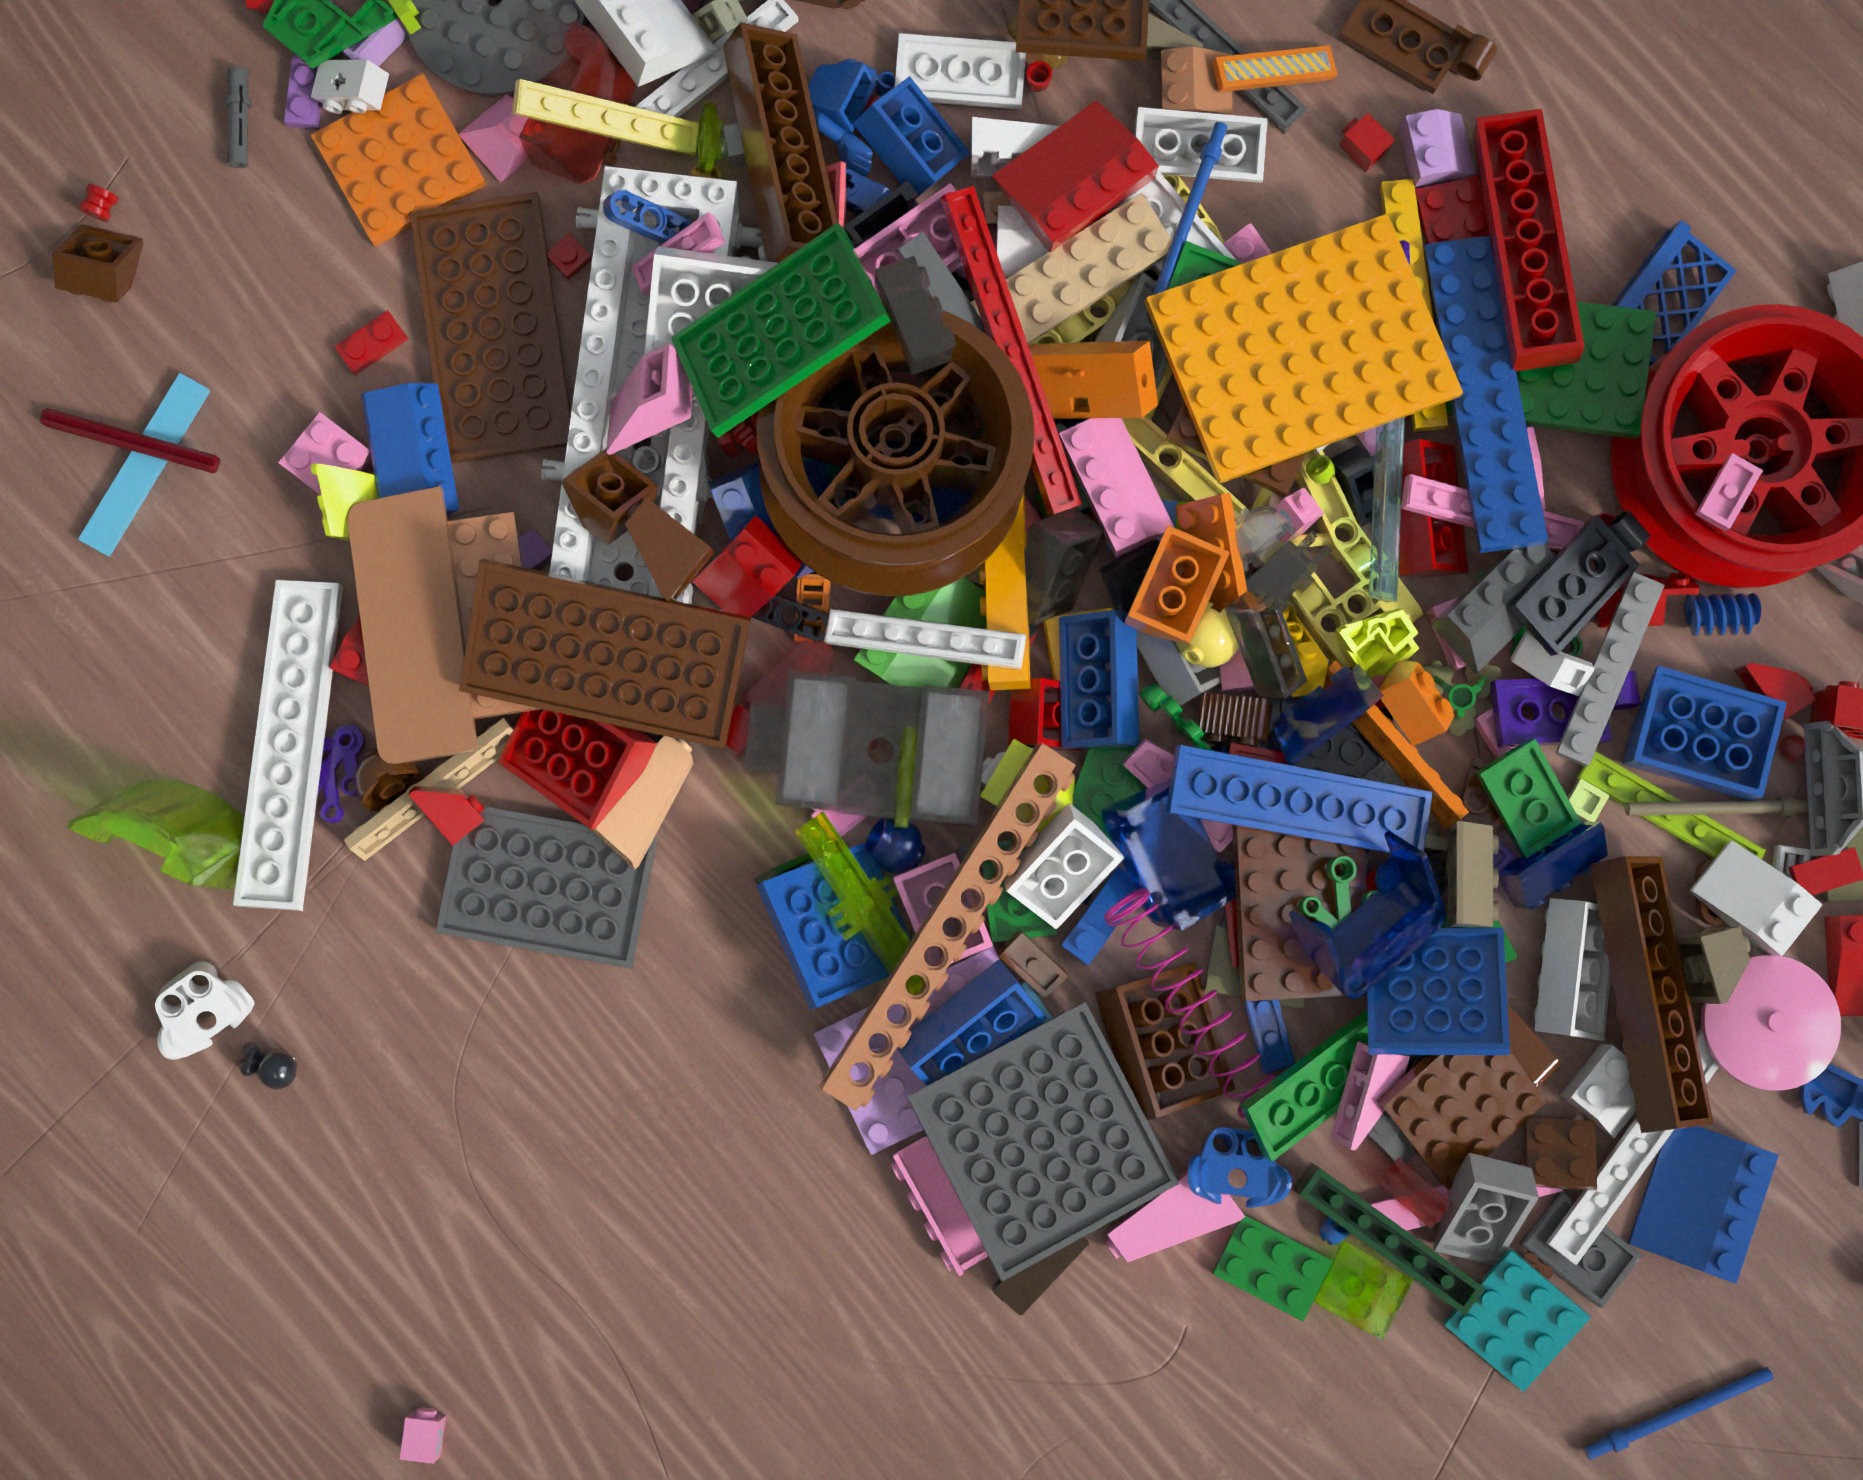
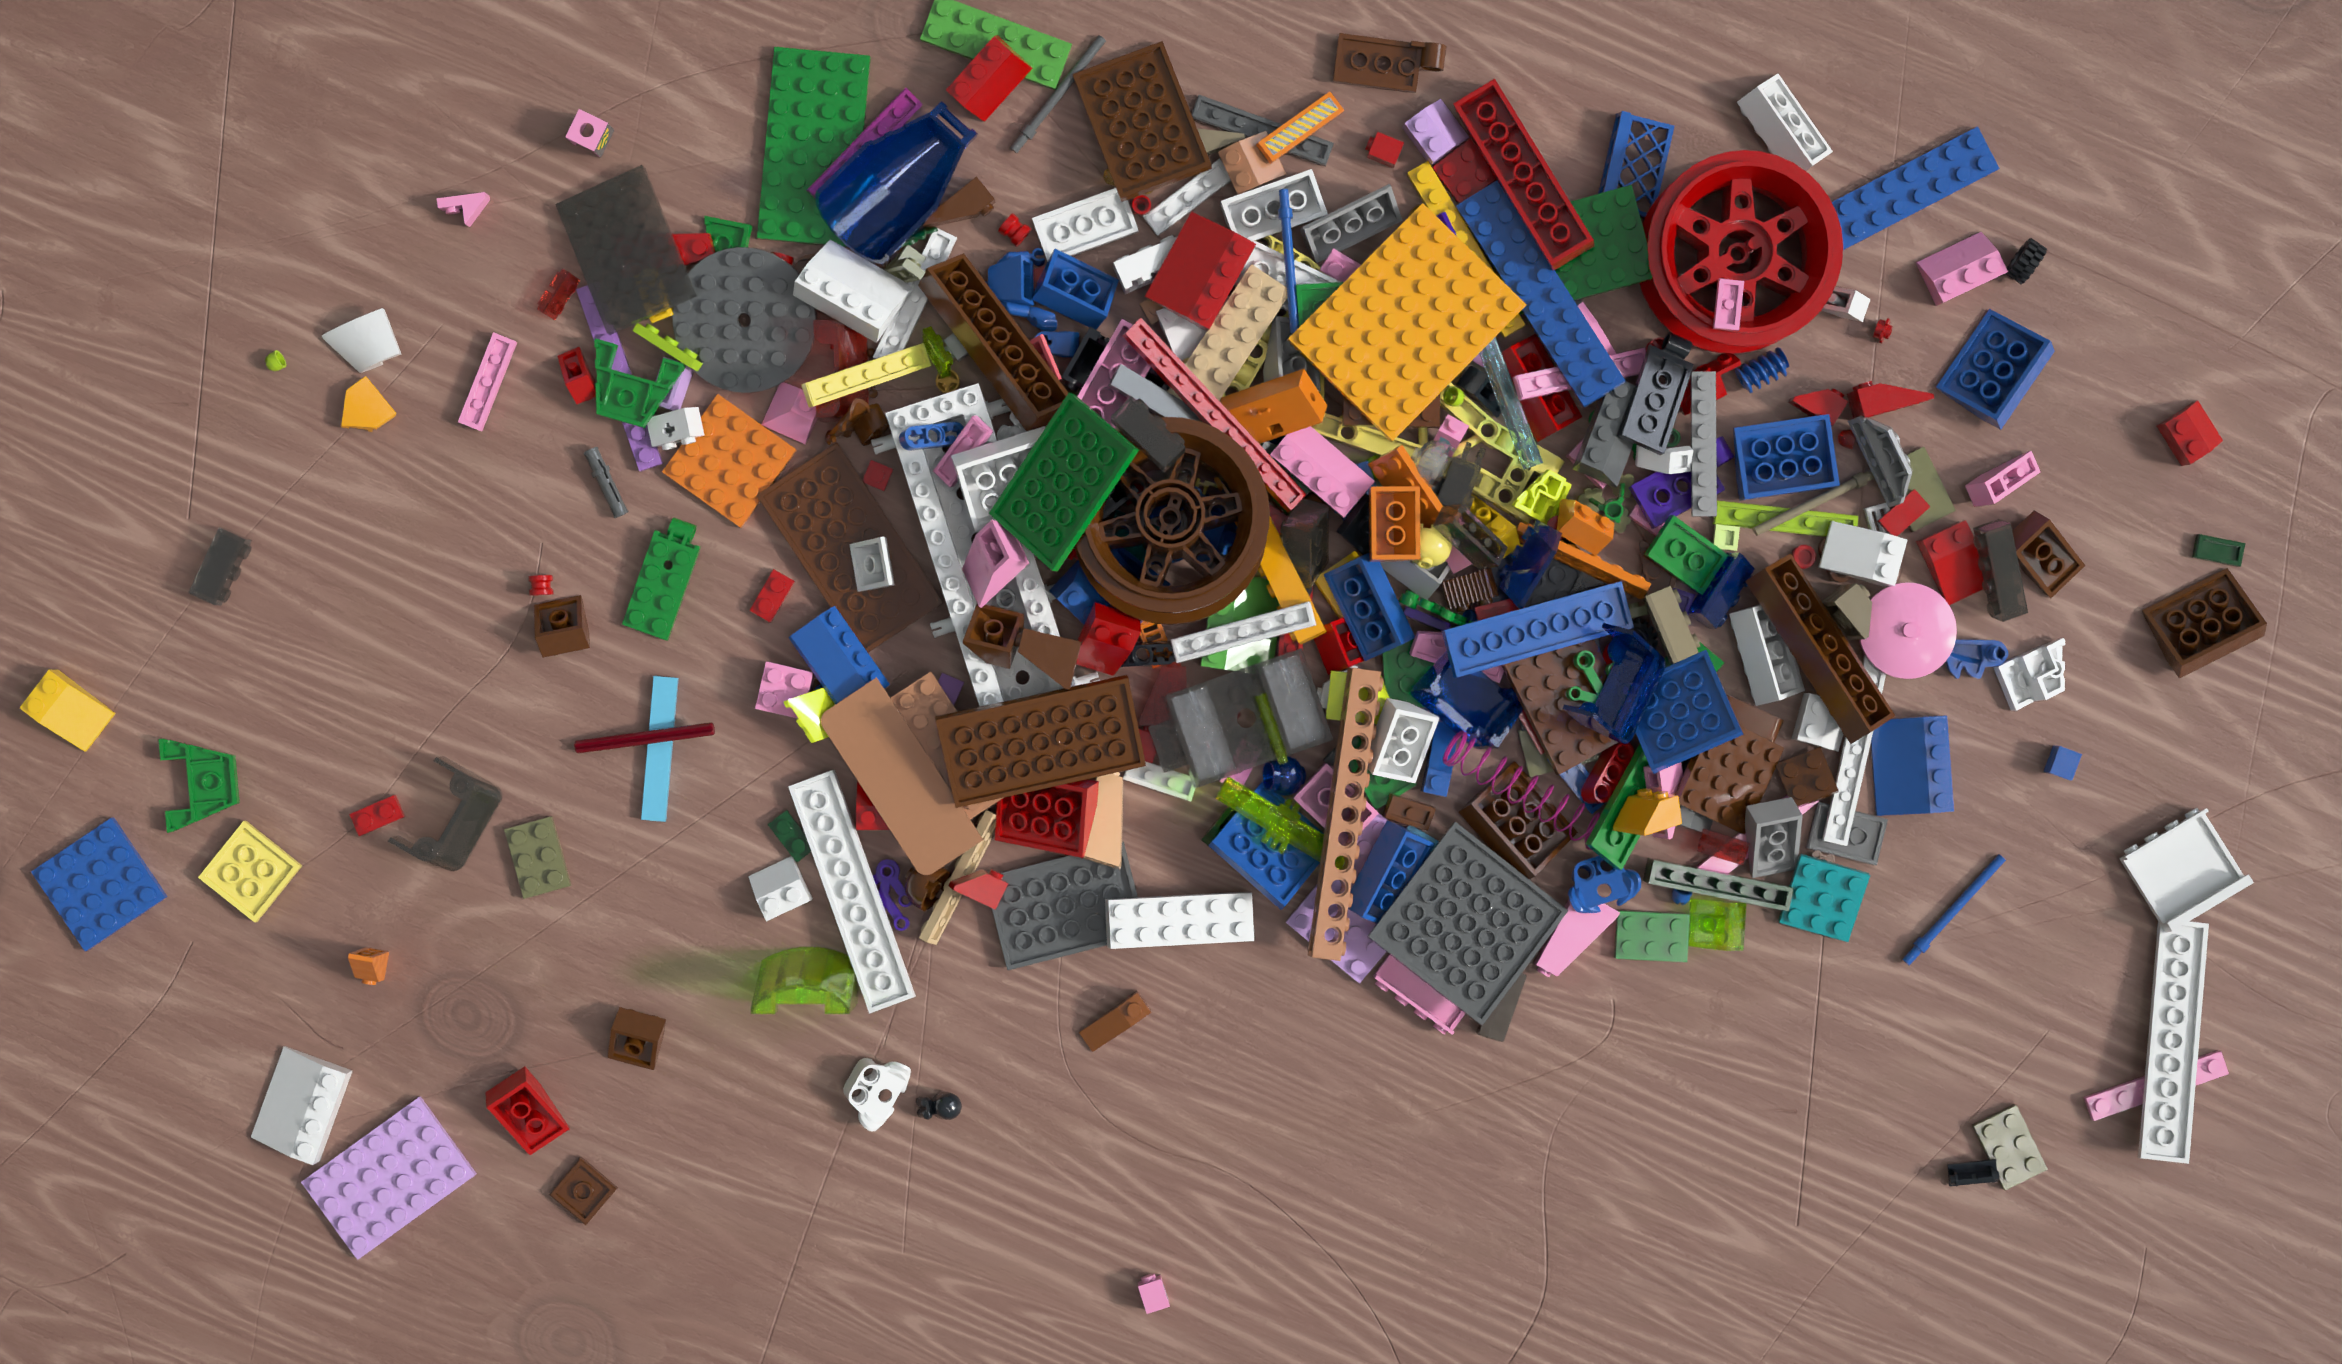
camera: 25 degrees left, 5 degrees up
none -> green hinge [622,517,701,641]
none -> white slope [749,856,813,921]
none -> dark green plate [768,810,811,862]
none -> reddish brown piece [825,398,890,446]
none -> white slope [850,537,895,592]
none -> red wheel [998,213,1031,247]
none -> dark orange slope [1079,991,1151,1052]
none -> white brick [1105,892,1254,949]
none -> white tile [1123,761,1198,801]
none -> white tile [1143,159,1231,236]
none -> light grey slope [1300,184,1403,263]
none -> dark purple tile [1403,606,1451,632]
none -> red beam [1581,742,1634,804]
none -> light orange slope [1613,788,1682,836]
none -> red tile [1791,545,1816,569]

